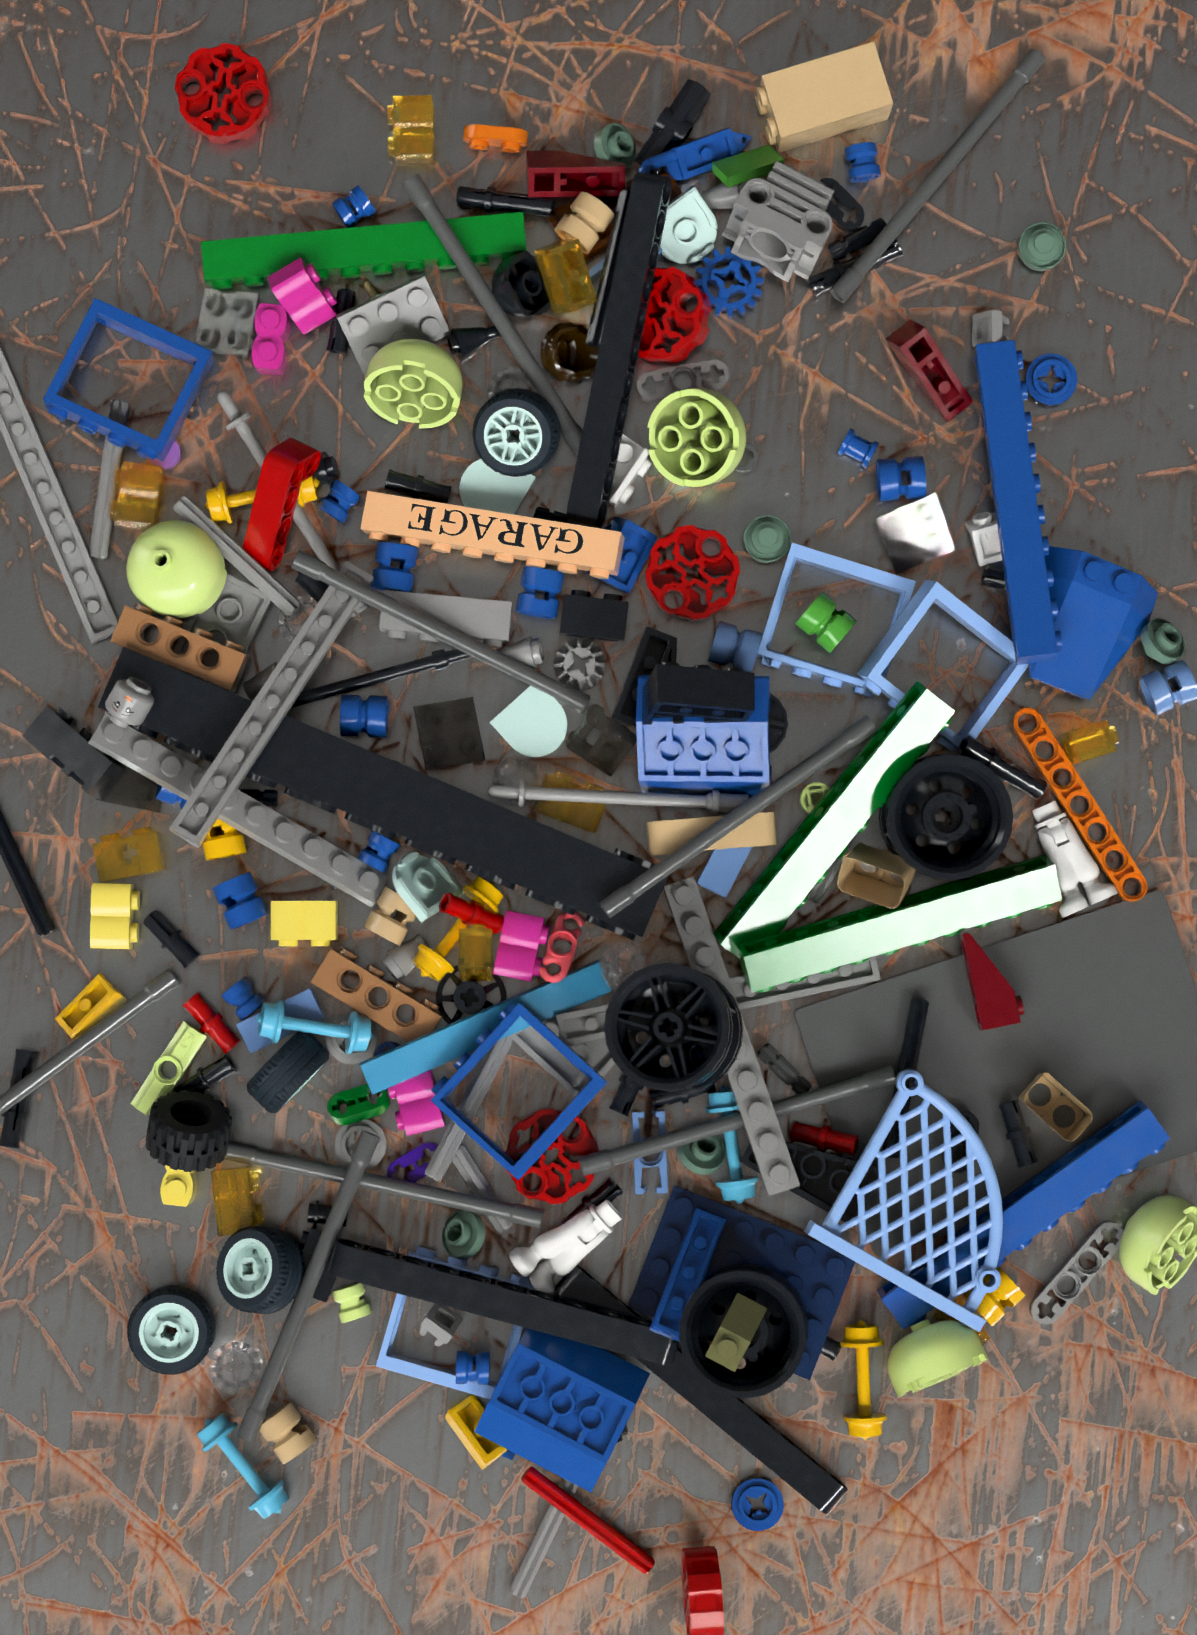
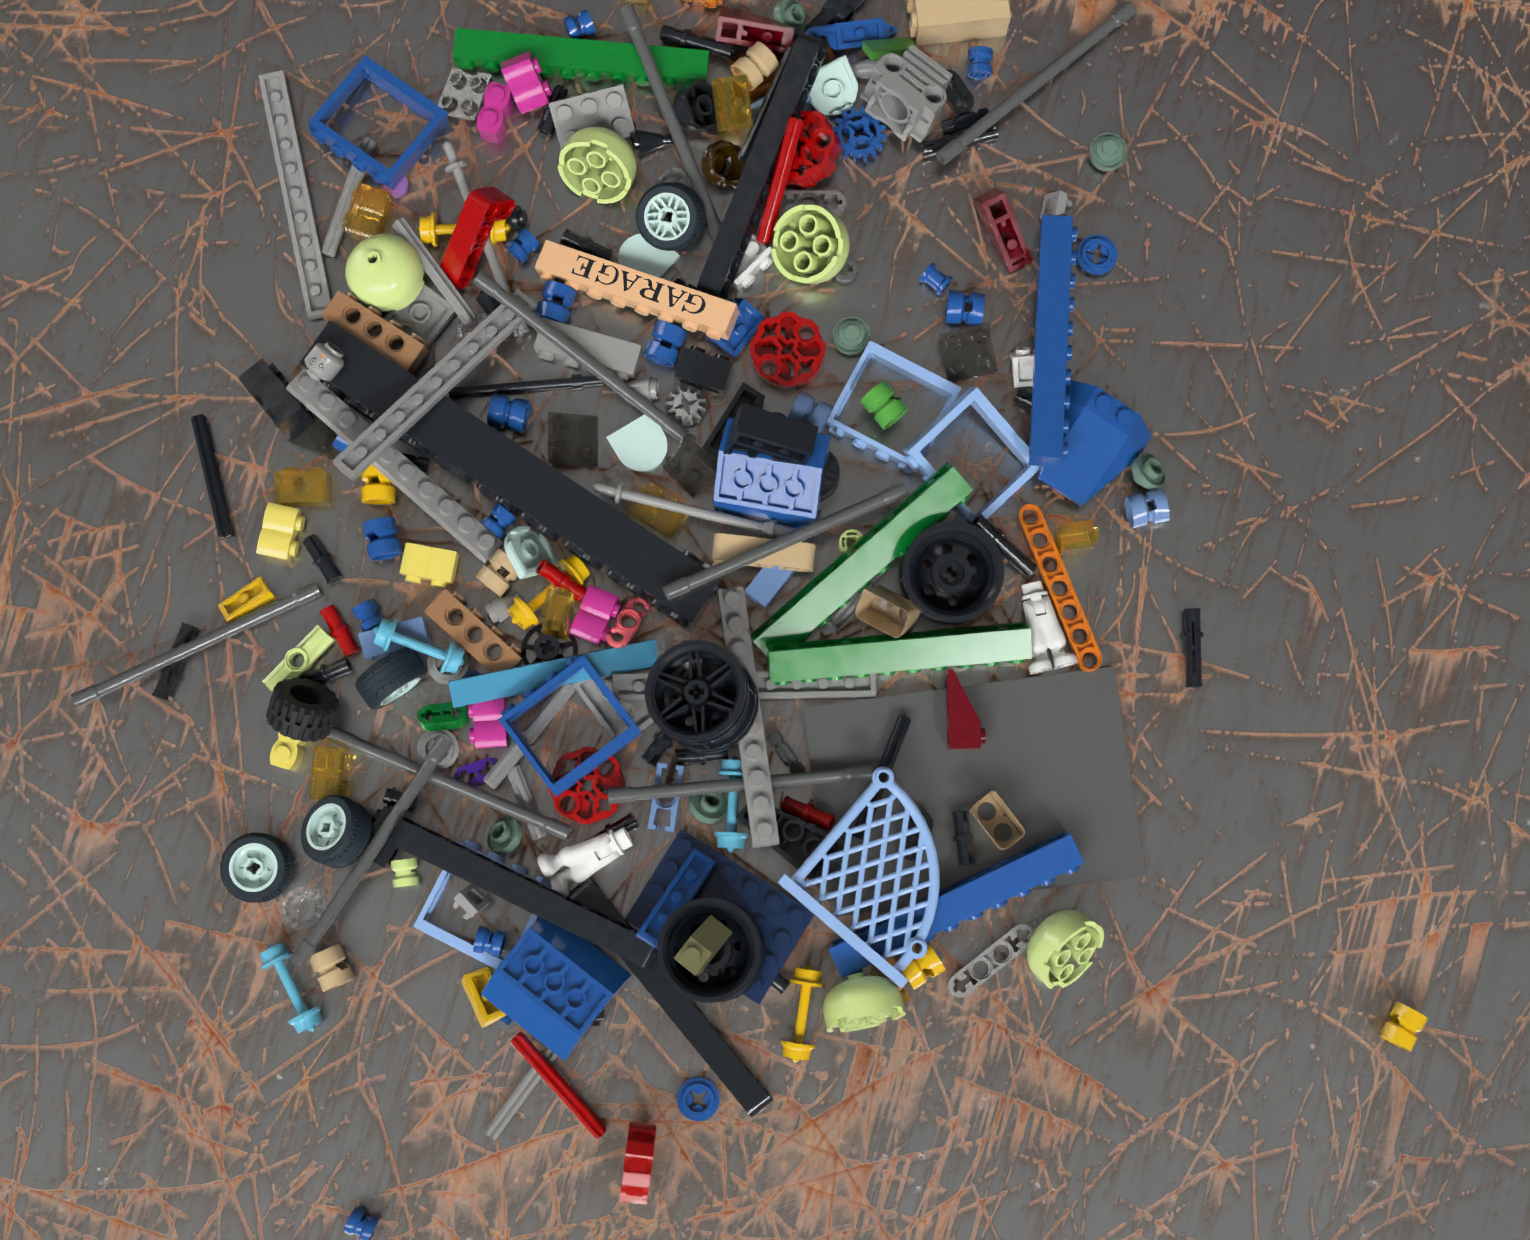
camera: 10 degrees right, 5 degrees down
none -> red axle [756,117,803,244]

